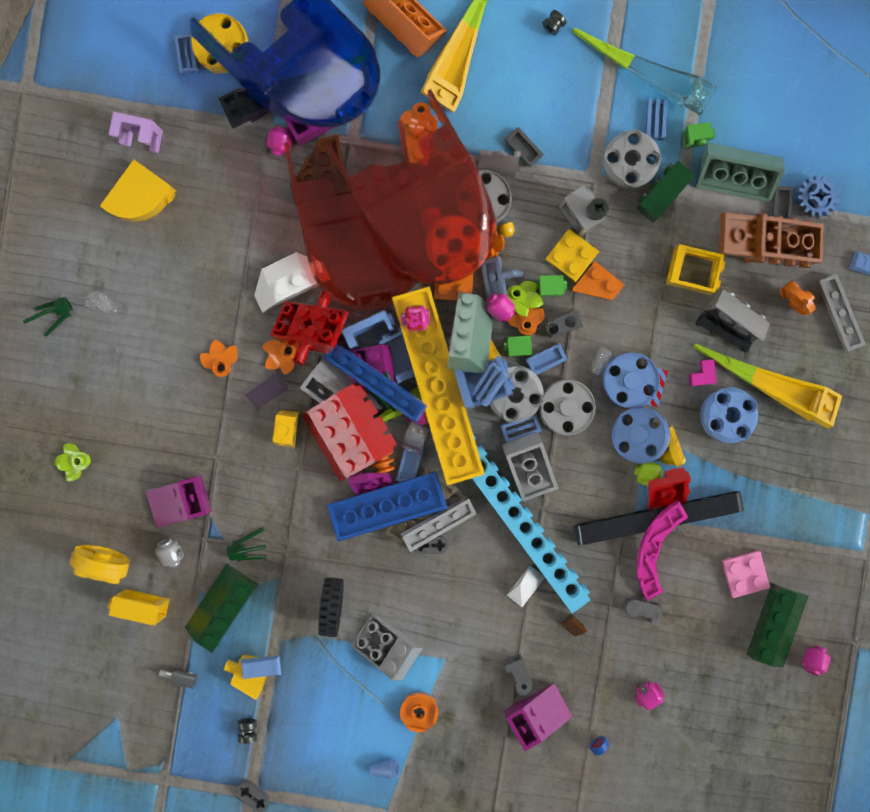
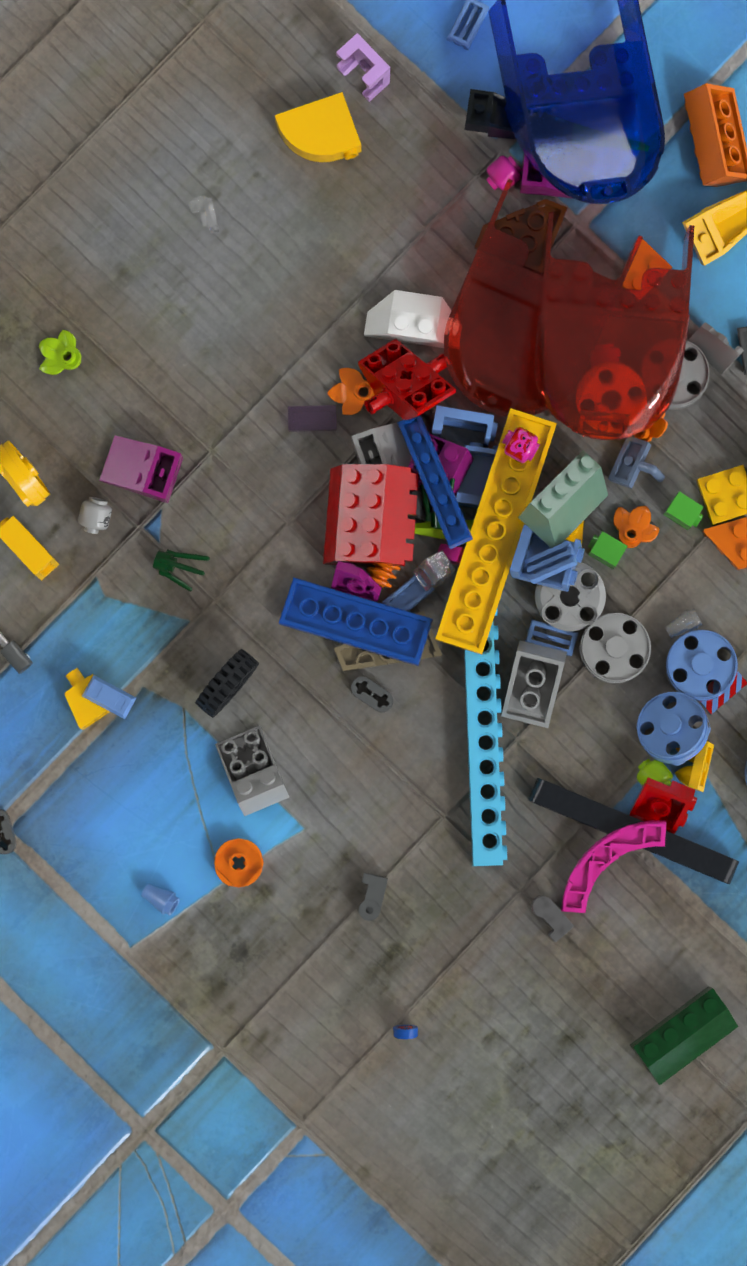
camera: 35 degrees right, 5 degrees down
dark green plant [23,297,73,337] -> none
dark green slope [185,564,258,653] -> none
yellow piece [191,13,249,74] -> none
orange plate [200,340,238,377] -> none
pearl dark grey wheel [237,718,257,744] -> none
yellow torso [273,410,300,448] -> none
orange plate [399,102,437,138] -> none
light grey plate [400,496,476,552] -> none
orange wing [434,265,474,301] -> none
dark pink head [486,293,515,322] -> none
yellow hinge [498,222,514,237] -> none
magenta slope [504,683,573,751] -> none
lime plate [507,281,543,317] -> none
white slope [507,565,545,607] -> none
medium blue tile [525,343,568,375] -> none
dark grey leg [544,310,583,339] -> none
reddish brown slope [562,613,587,636] -> none
dark pink head [635,681,665,710] -> none
bright pink plate [721,550,770,598] -> none
dark pink head [801,645,831,676] -> none

